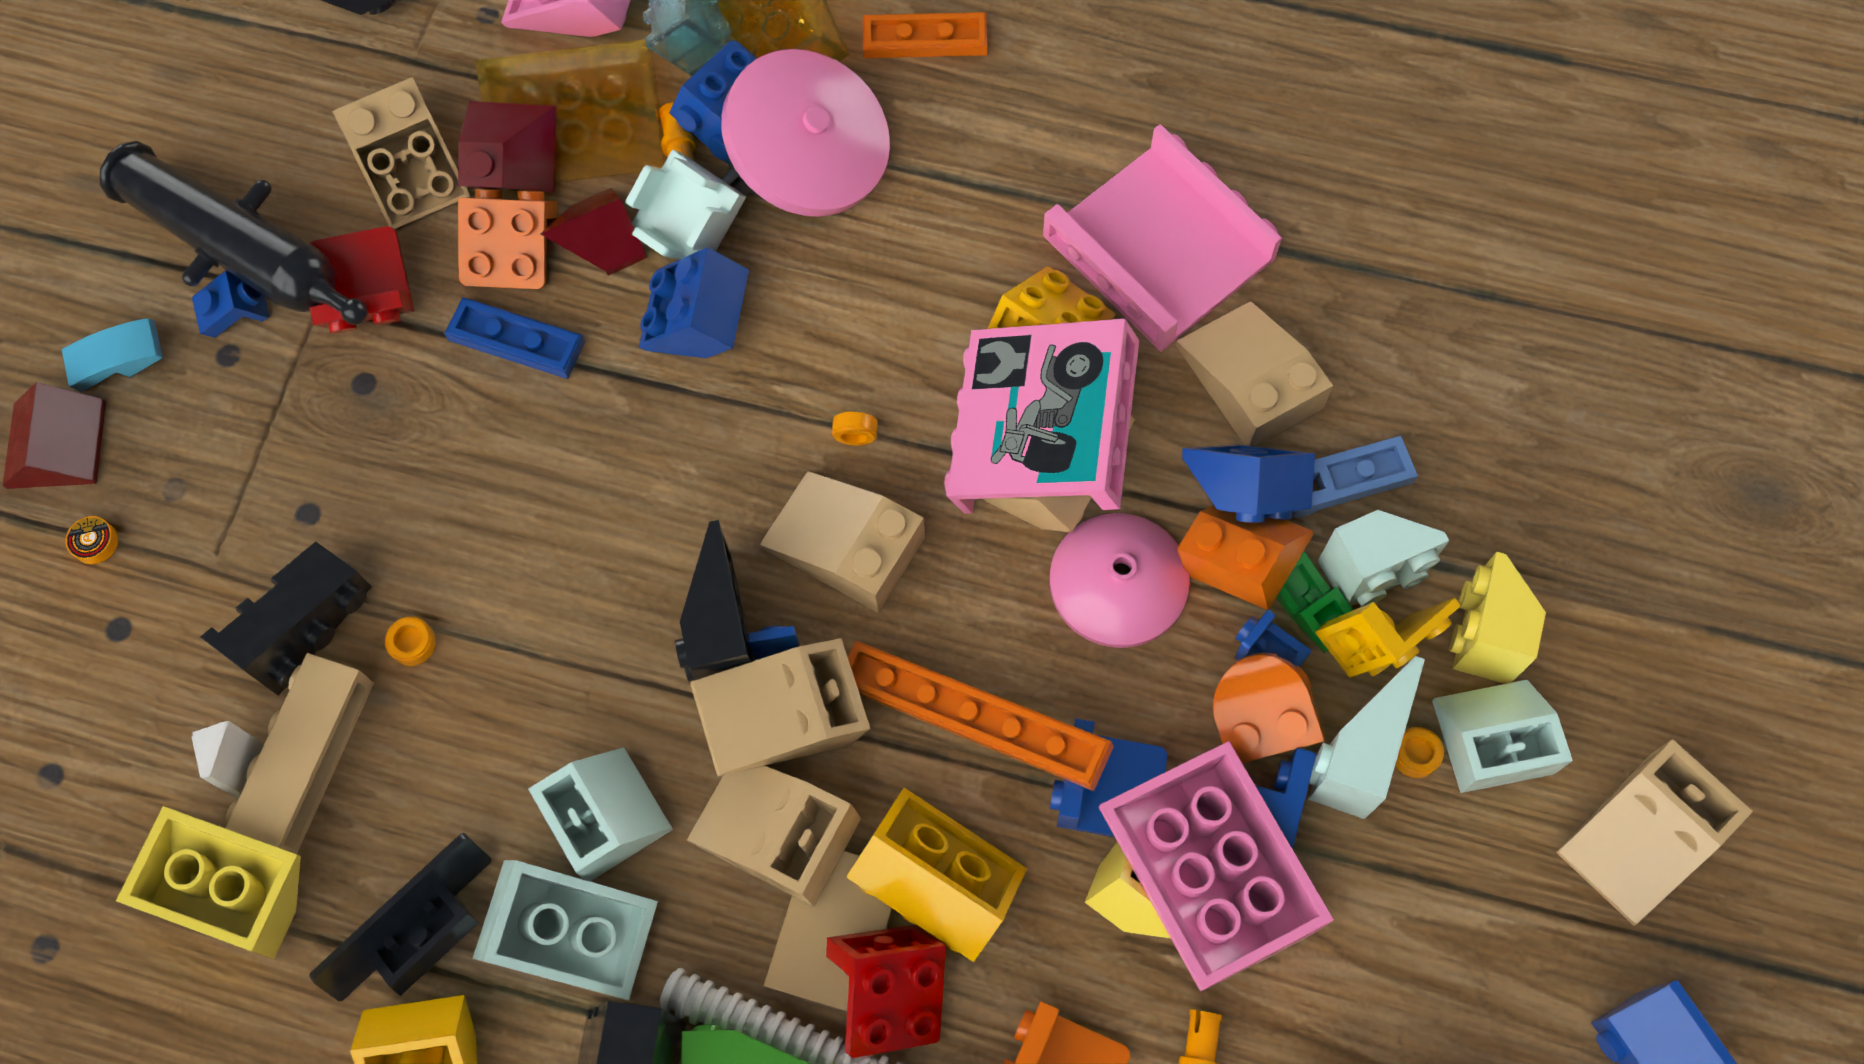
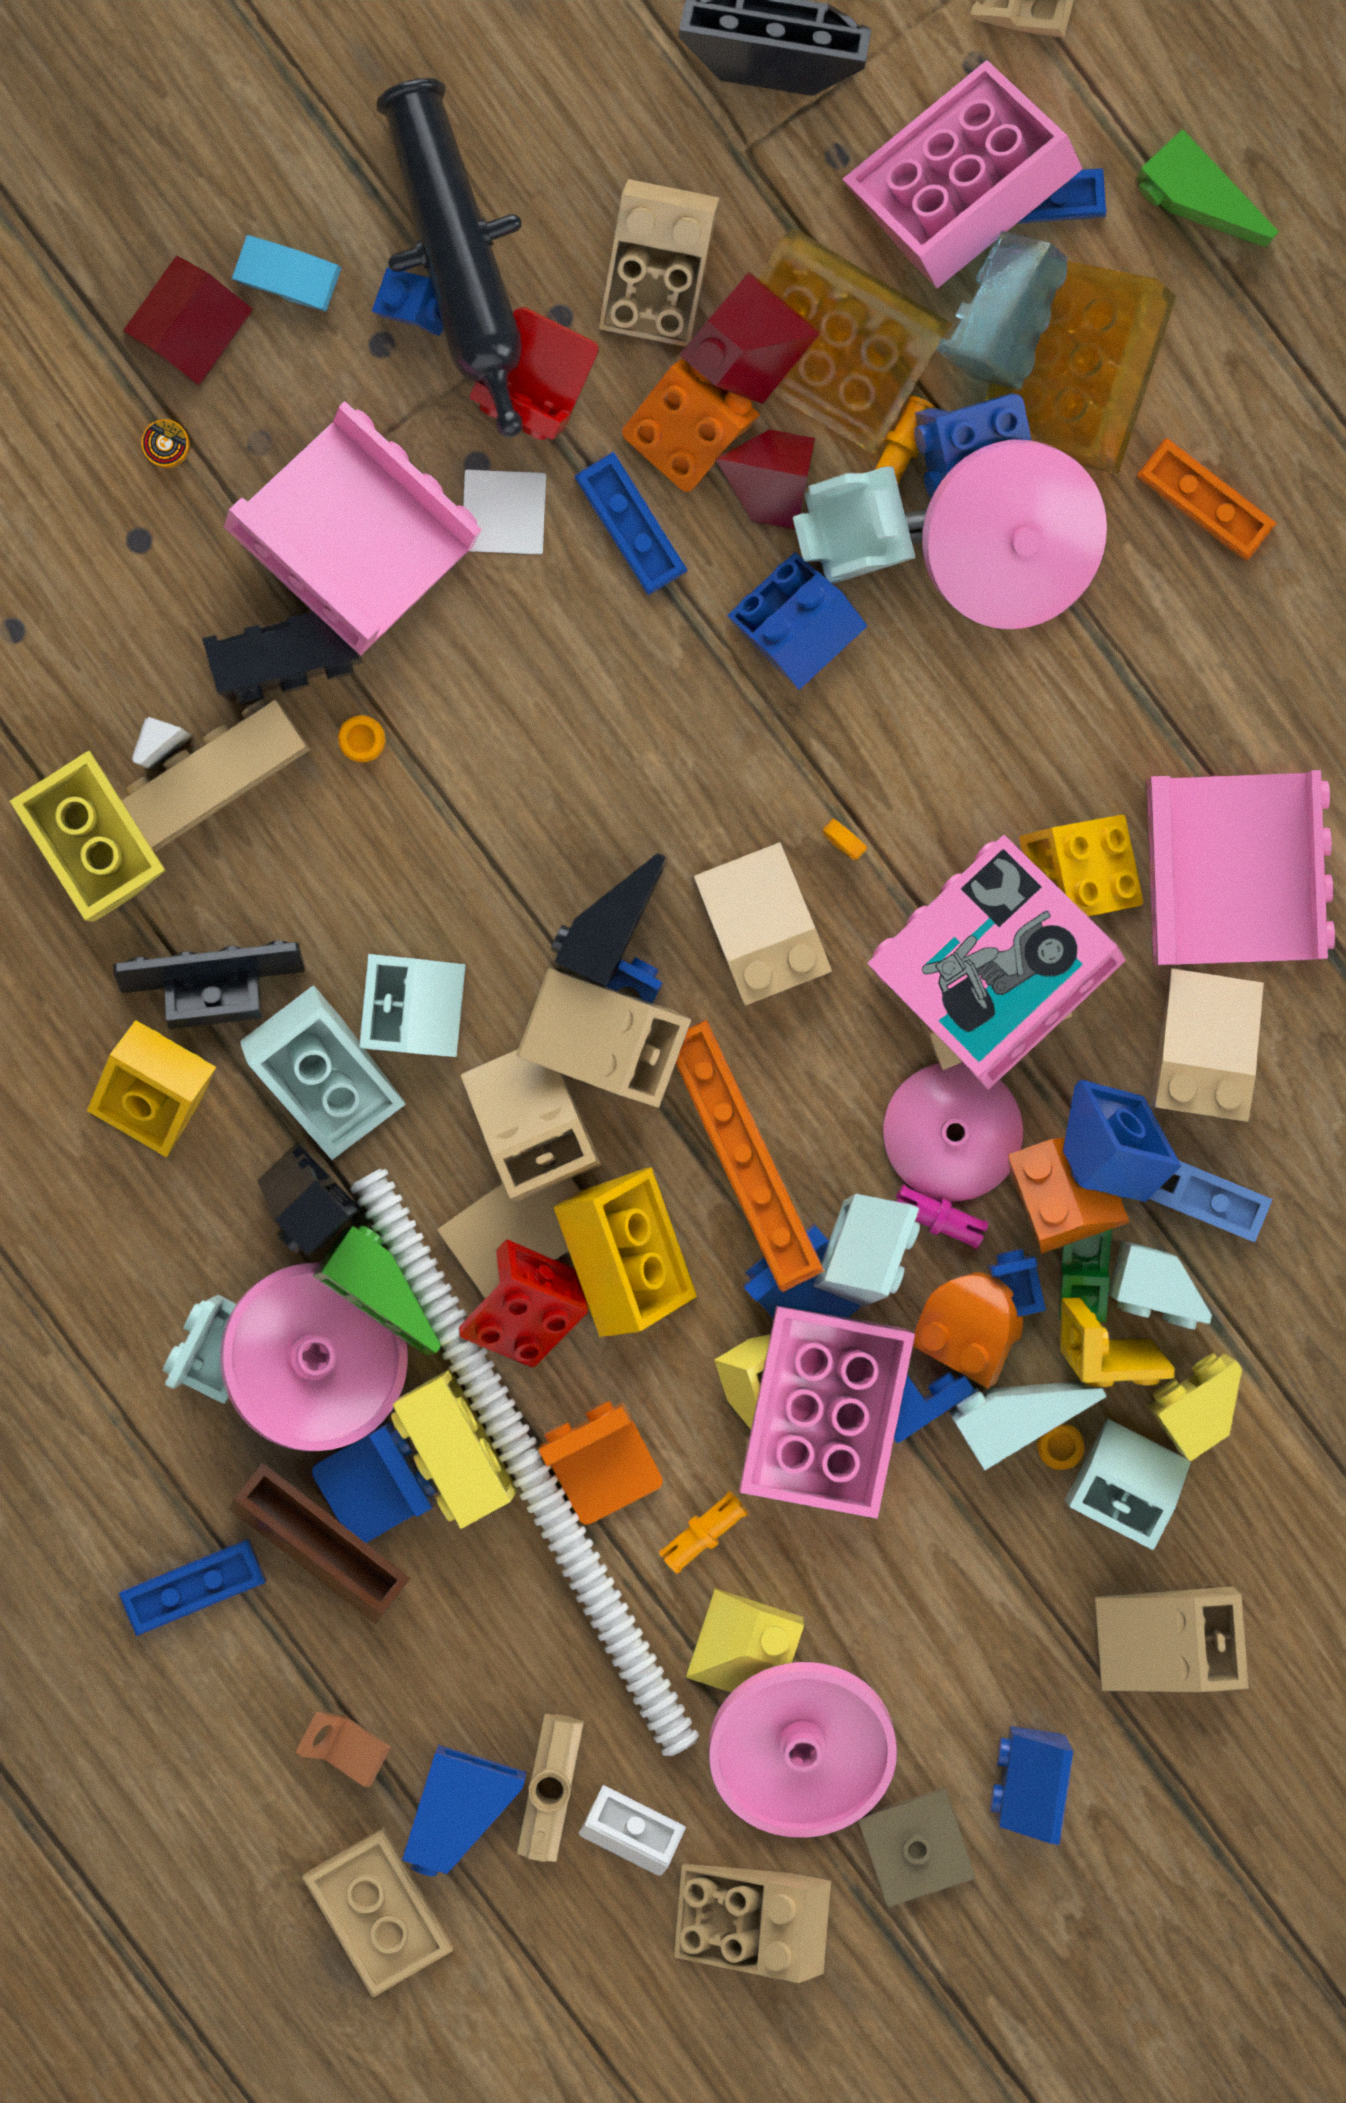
camera: 40 degrees right, 20 degrees up
none -> bright pink panel [224,401,482,656]
none -> white sticker [463,470,546,554]
none -> light aqua slope [813,1194,920,1307]
none -> dark pink pin [895,1184,988,1249]

